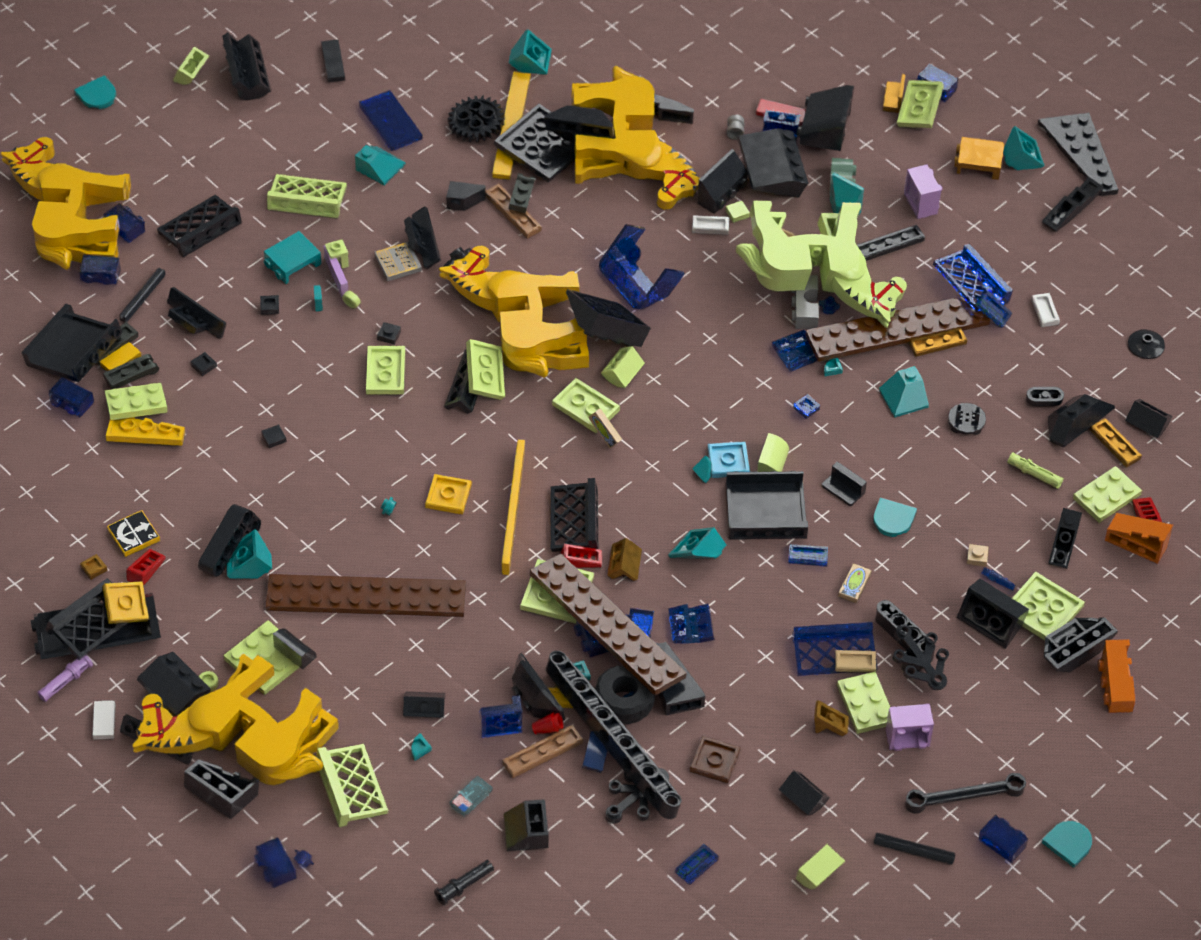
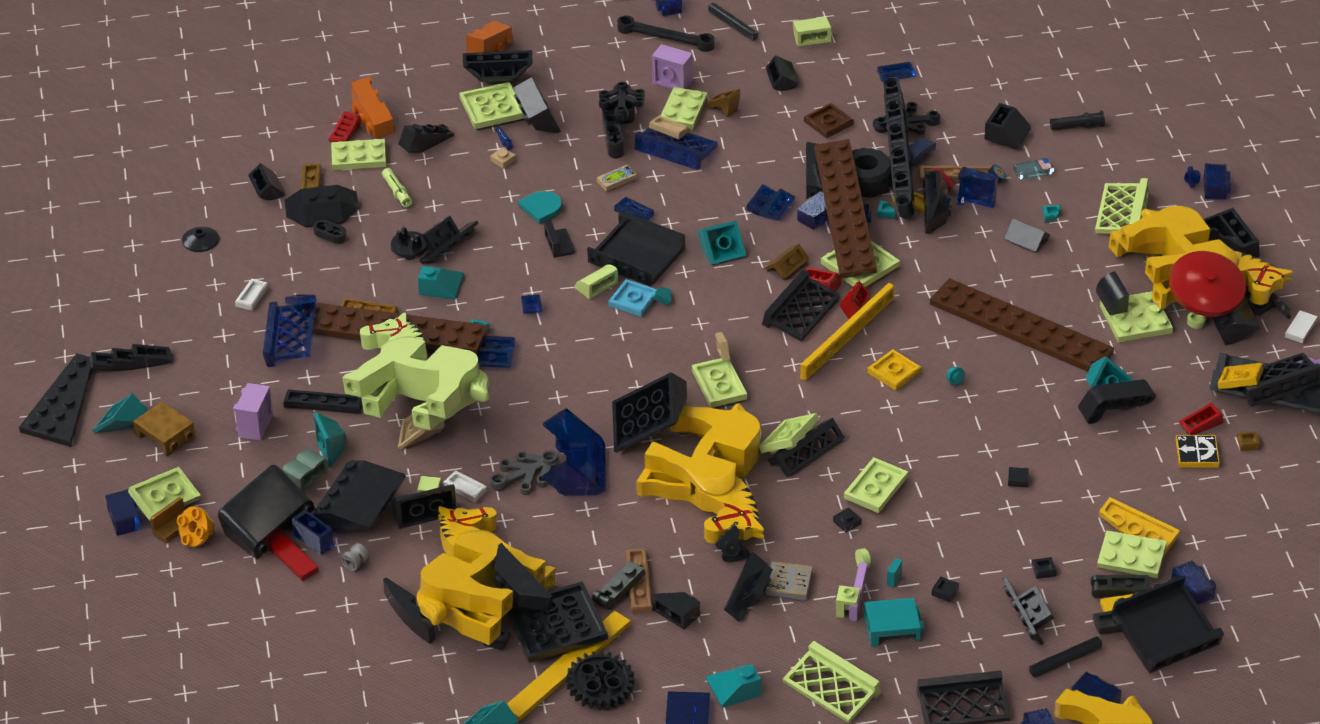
camera: 145 degrees left, 10 degrees down
none -> light orange plate [177,506,215,547]
none -> black bracket [419,216,479,263]
none -> dark grey plant [490,450,559,495]
none -> red slope [840,281,870,319]
none -> tile [988,165,1006,183]
none -> red dish [1169,251,1246,317]

